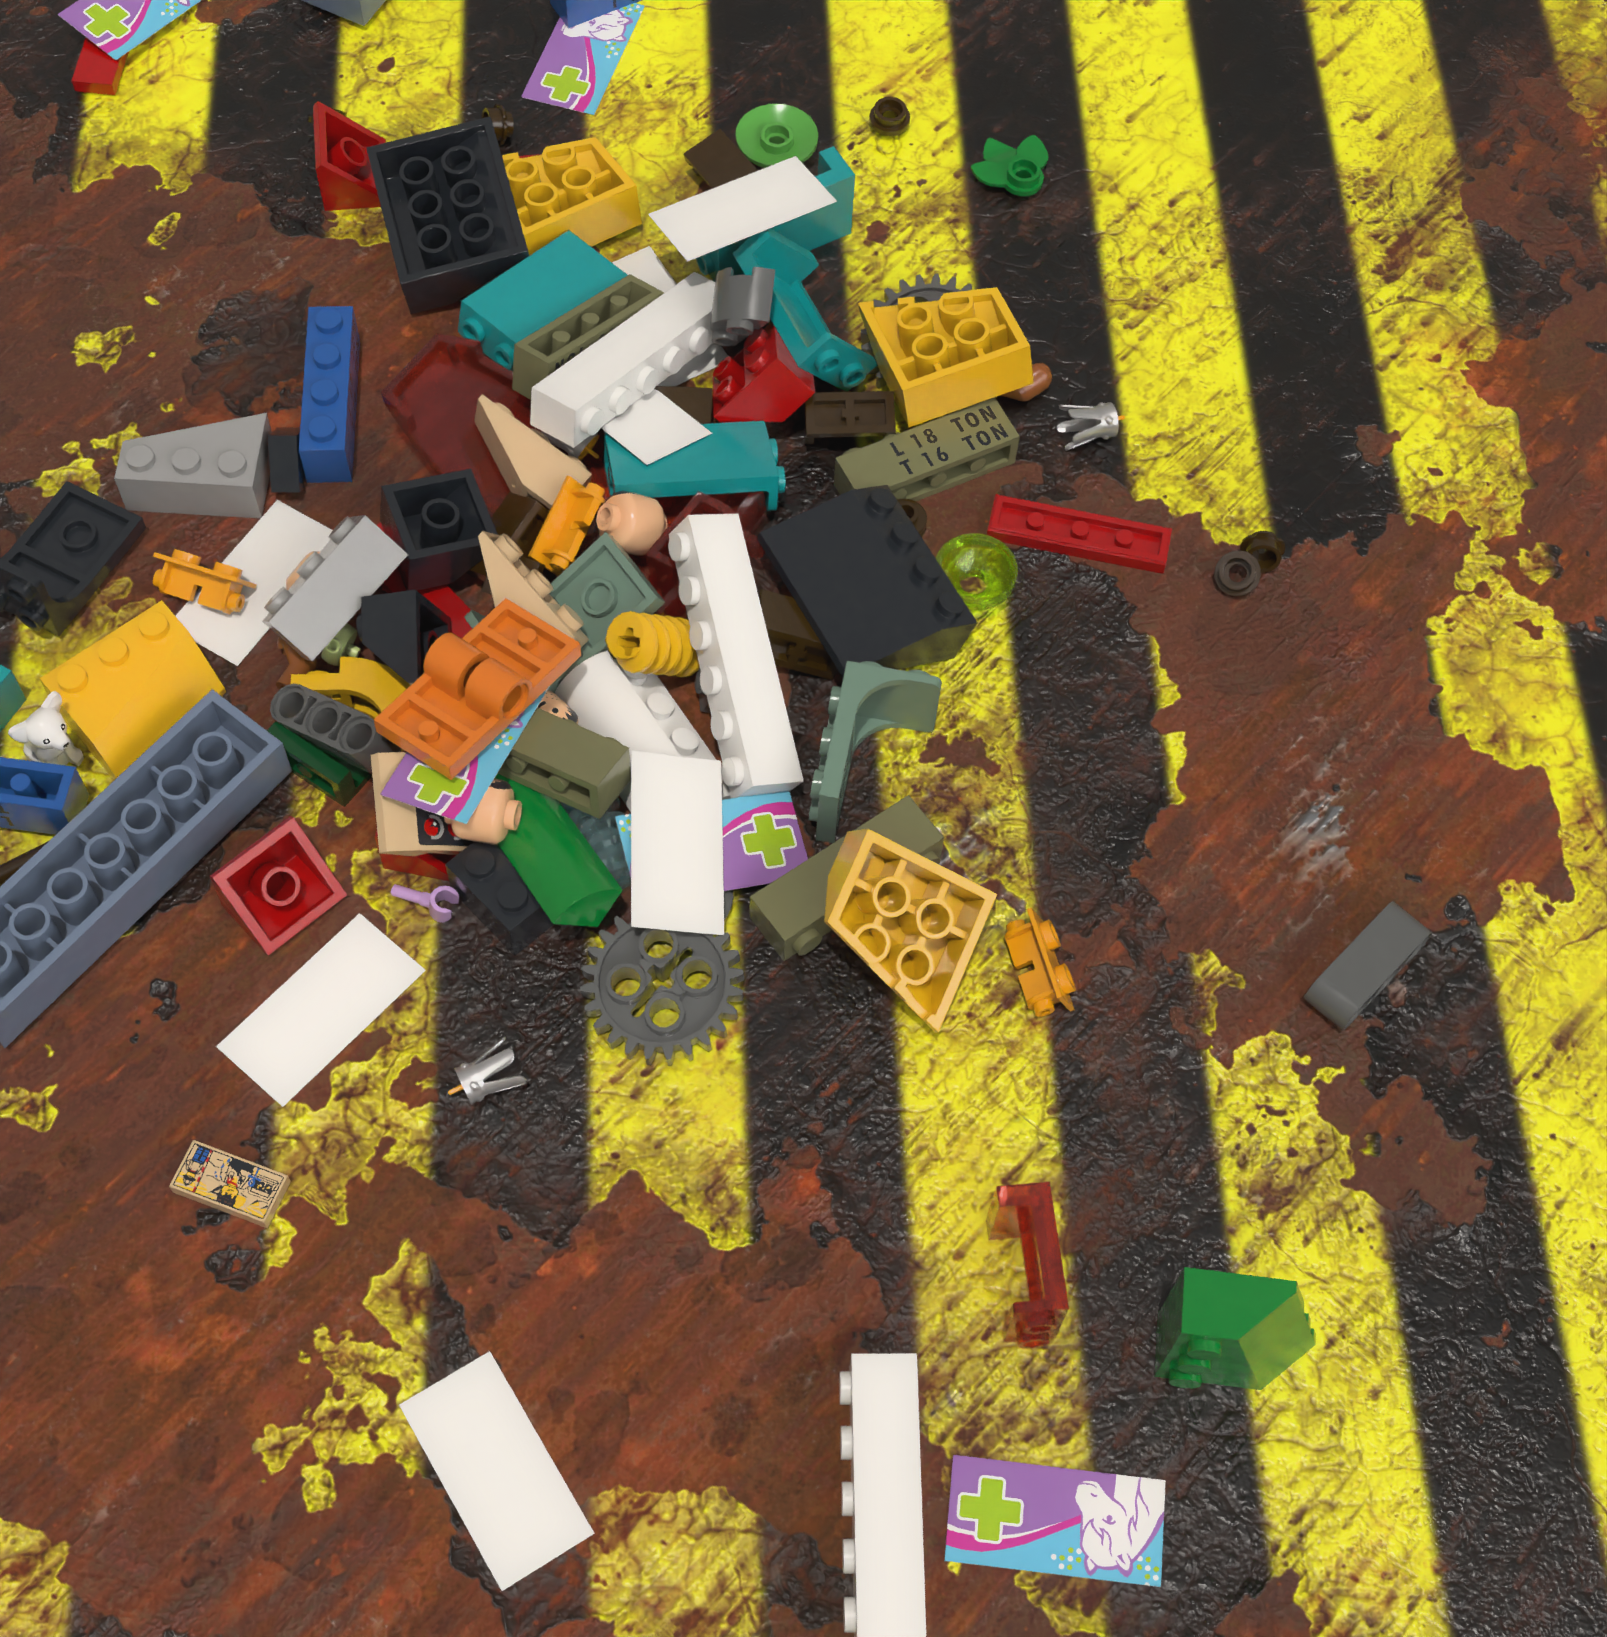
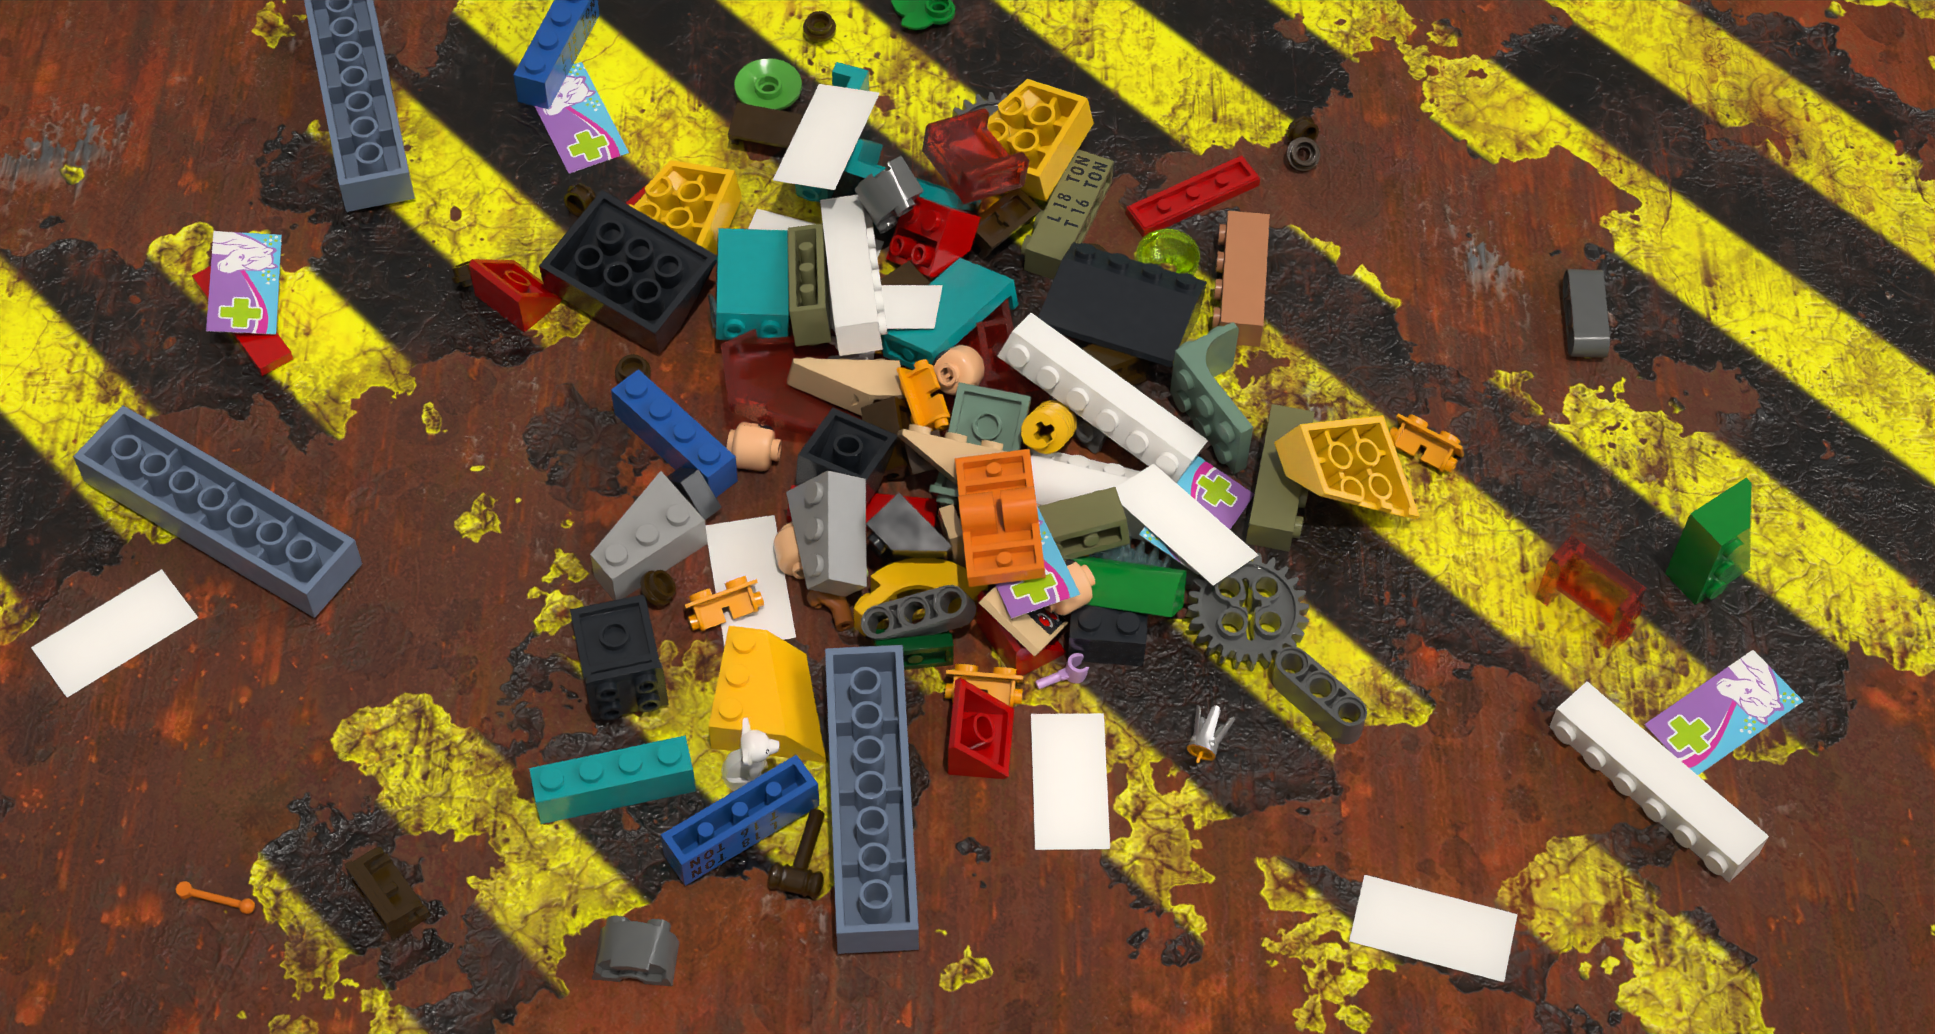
camera: 40 degrees left, 5 degrees down
tile [169,1140,291,1229] -> none
flat silver piece [1056,402,1125,451] -> none
none -> dark brown plate [615,354,651,383]
none -> dark brown plate [640,570,676,607]
none -> light nougat head [727,422,782,472]
none -> clear red panel [922,108,1030,204]
none -> light orange hinge [945,664,1024,708]
none -> nougat brick [1212,211,1270,347]
none -> dark grey beam [1271,646,1367,744]

